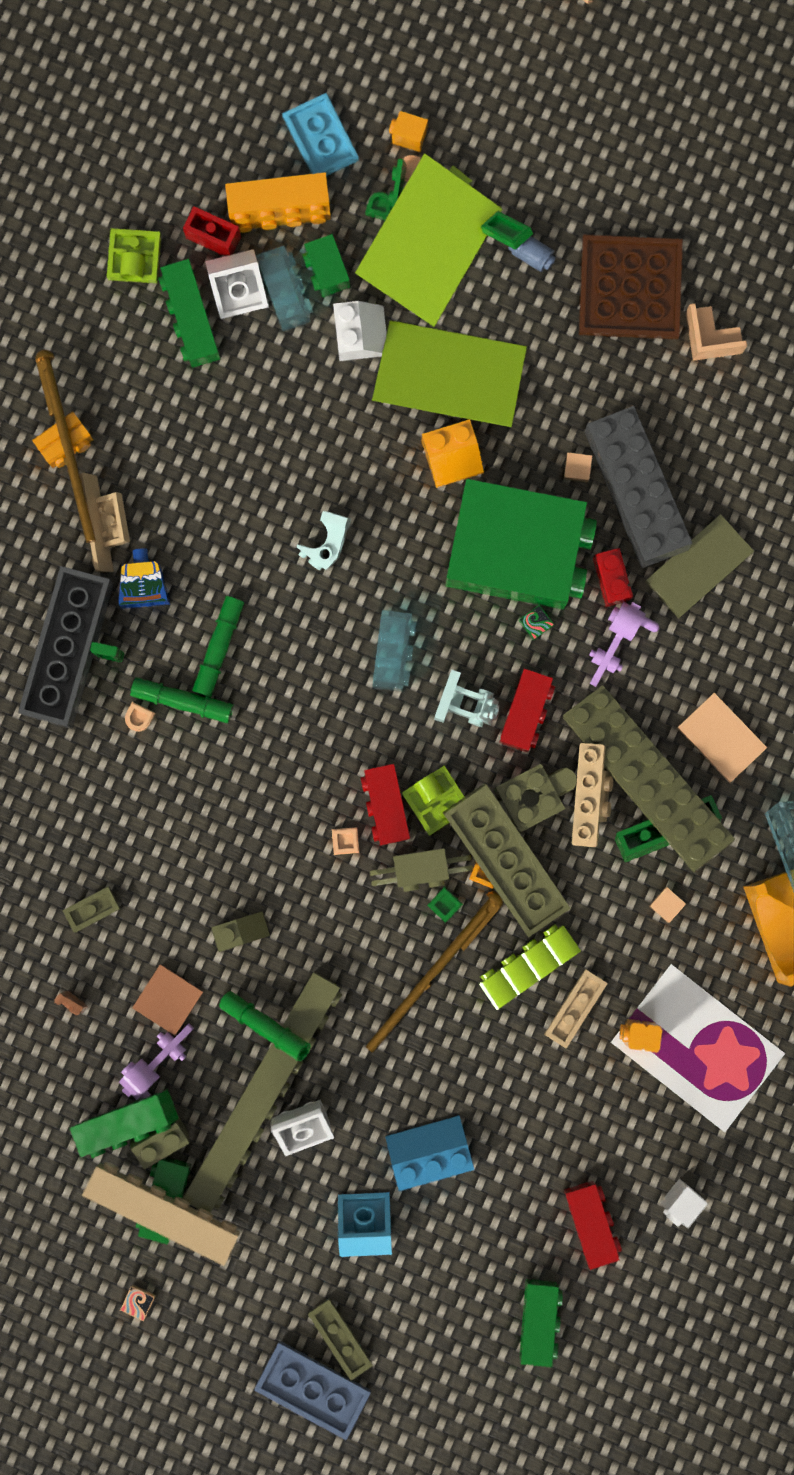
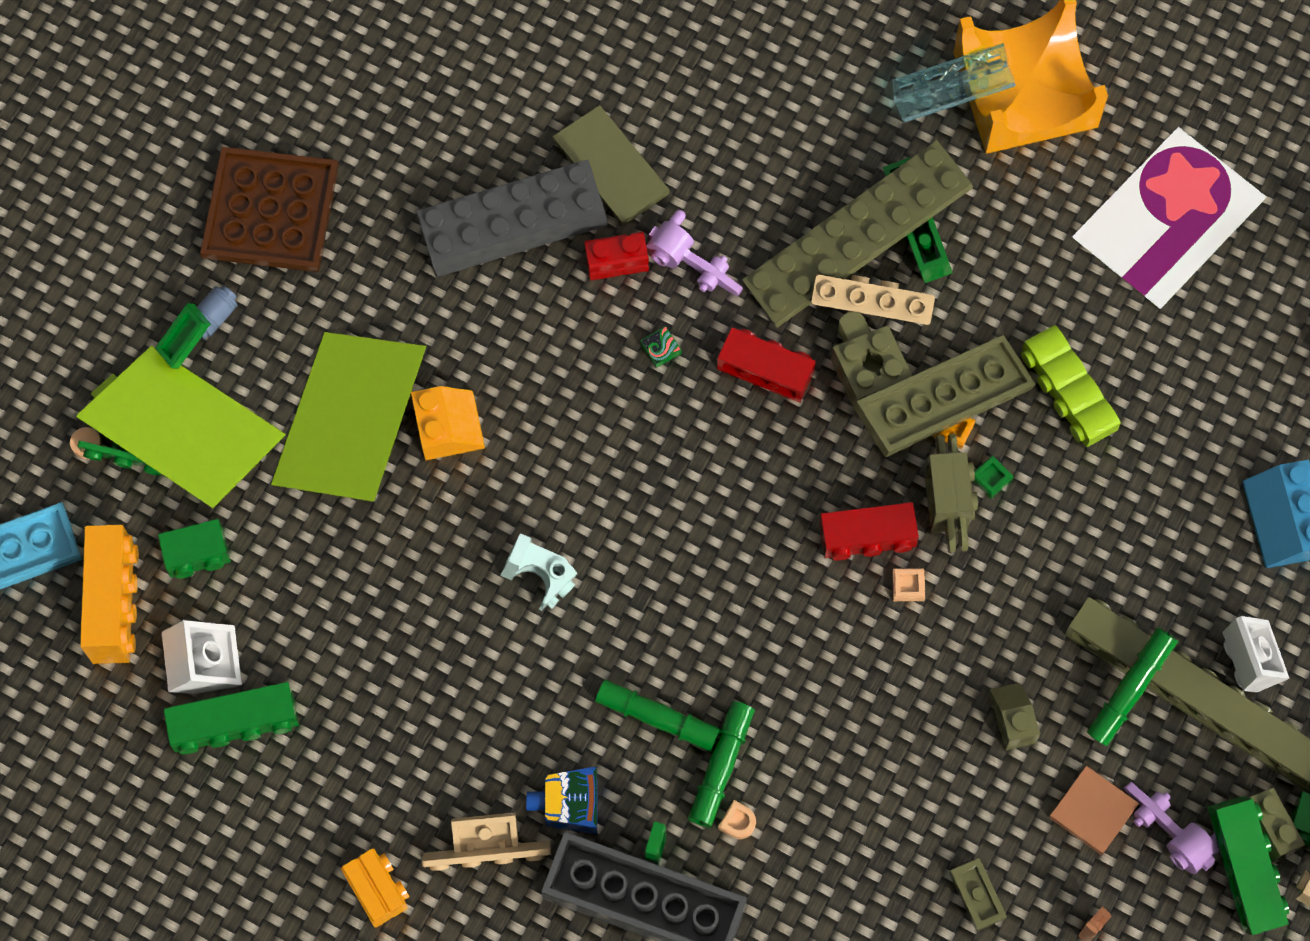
camera: 85 degrees left, 15 degrees down
pearl gold bar [35,349,96,543] -> none
lime plate [107,228,161,283] -> none
red brick [183,206,241,256] -> none
clear light blue brick [256,246,313,332] -> none
white slope [333,301,387,361] -> none
green tile [365,192,392,220] -> none
pearl gold bar [365,891,503,1053] -> none
clear light blue brick [372,610,416,692] -> none
light orange brick [389,111,428,152] -> none
lime plate [402,766,464,836] -> none
light aqua tile [434,669,499,727] -> none
green brick [445,479,597,610] -> none
tan plate [544,969,608,1048] -> none
light nougat tile [564,452,592,482] -> none
light orange brick [619,1019,662,1053] -> none
light nougat tile [649,887,686,923] -> none
light nougat tile [677,693,767,783] -> none
light nougat panel [686,303,747,361] -> none

